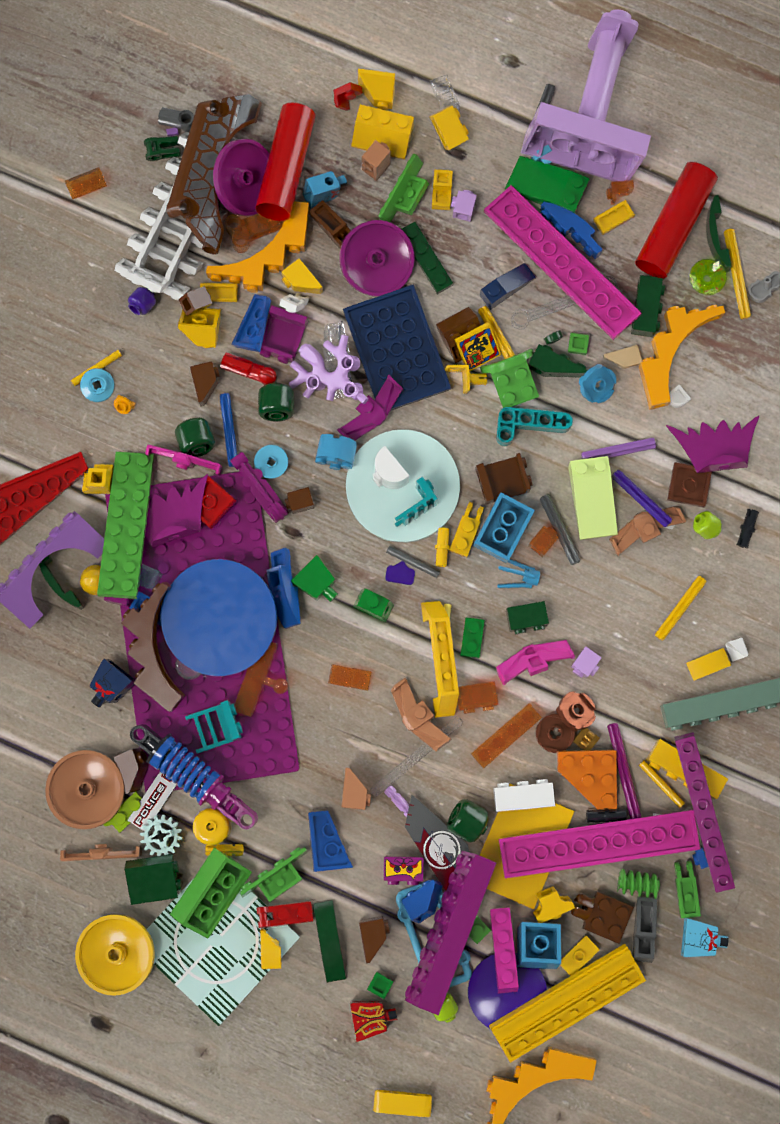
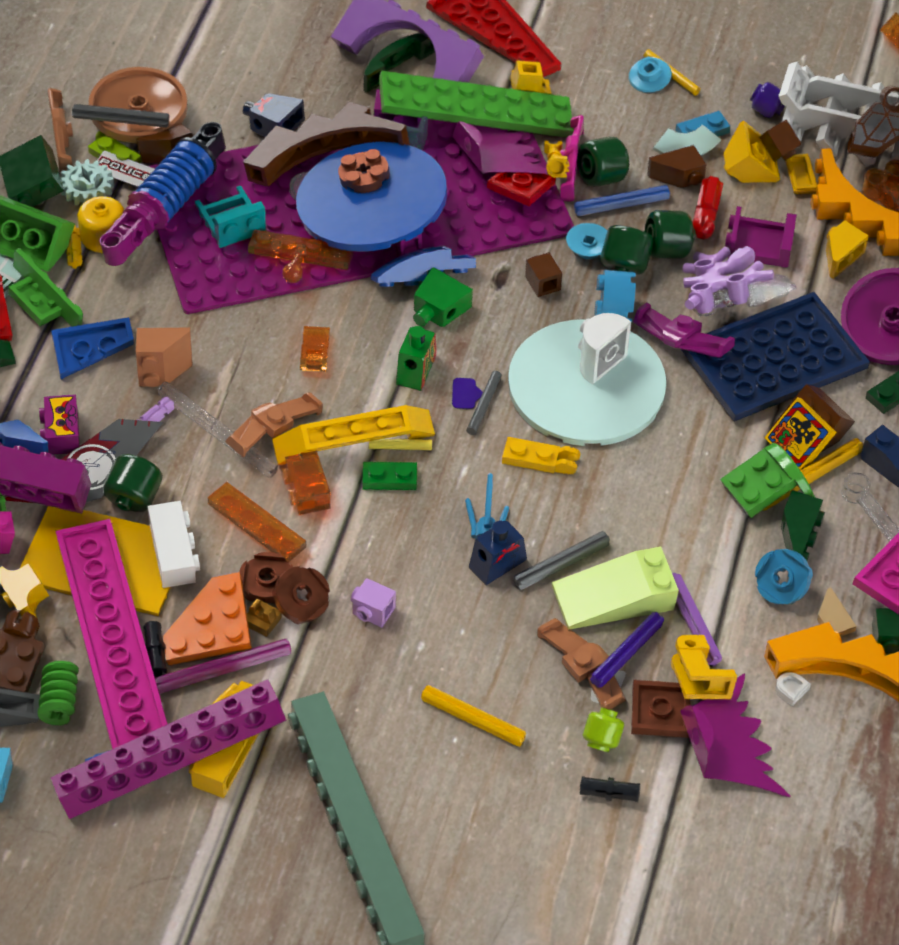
camera: 80 degrees right, 30 degrees down
light orange plate [114,395,136,414] -> none
magenta piece [230,452,289,523] -> none
blue wing [232,294,271,352] -> none
white plate [279,292,309,313] -> none
teal plate [395,476,438,527] -> none
yellow pin [435,528,450,567] -> none
yellow bracket [444,365,487,394] -> none
dark azure brick [472,493,535,563] -> none
reddish brown panel [475,453,533,504] -> none
teal beam [496,407,573,446] -> none
dark pink plate [496,640,575,686] -> none
dark green brick [506,601,549,635] -> none
clear orange brick [528,526,559,558] -> none
dark green tile [544,330,563,345] -> none
bright green plate [567,333,589,355] -> none
bright green hinge [674,861,701,919] -> none
yellow slope [686,648,732,681] -> none
white slope [725,638,749,661] -> none
none -> dark grey axle [72,104,170,128]
none -> copper plate [338,149,390,193]
none -> dark blue torso [469,521,527,586]
none -> yellow piece [544,141,569,178]
none -> dark green head [600,225,654,275]
none -> light aqua tile [653,125,721,156]
none -> yellow piece [671,635,737,699]
none -> dark azure plate [676,111,731,137]

